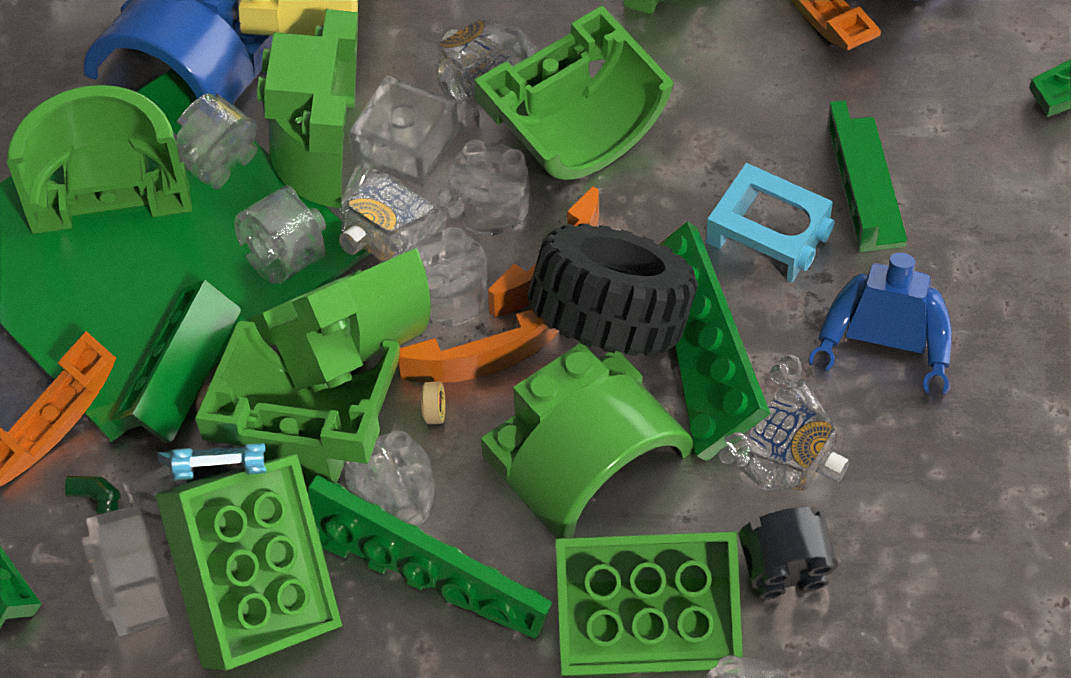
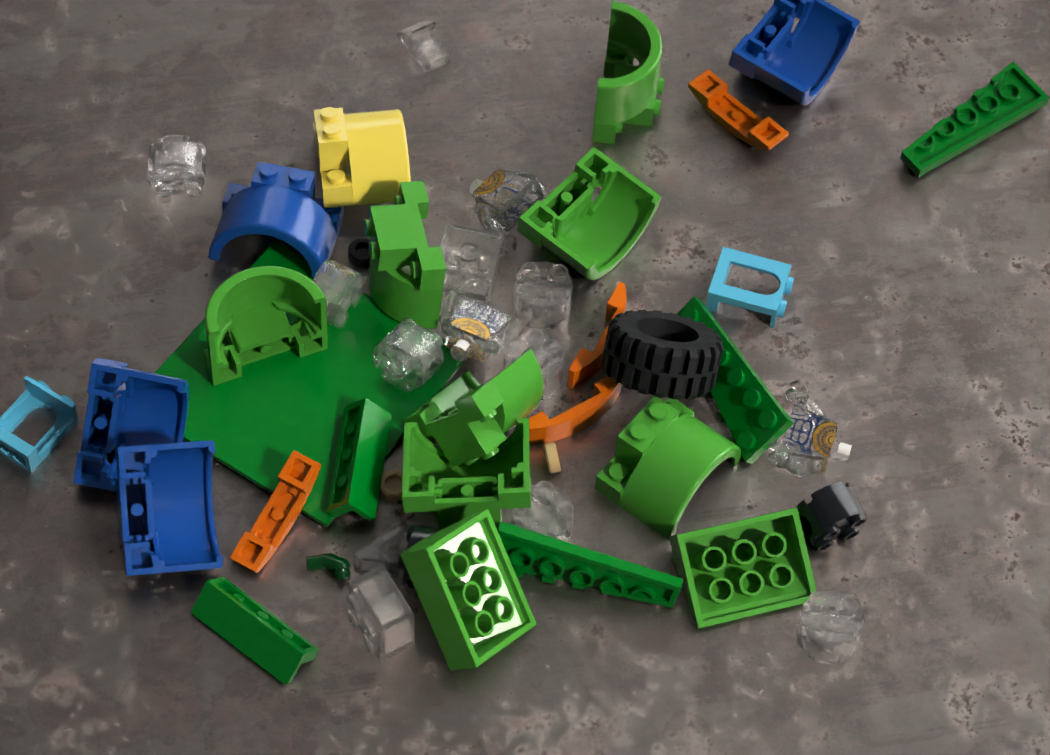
camera: 20 degrees left, 0 degrees up
medium azure flag [158,443,266,480] -> none
blue torso [808,253,952,395] -> none
green panel [827,100,907,253] -> none

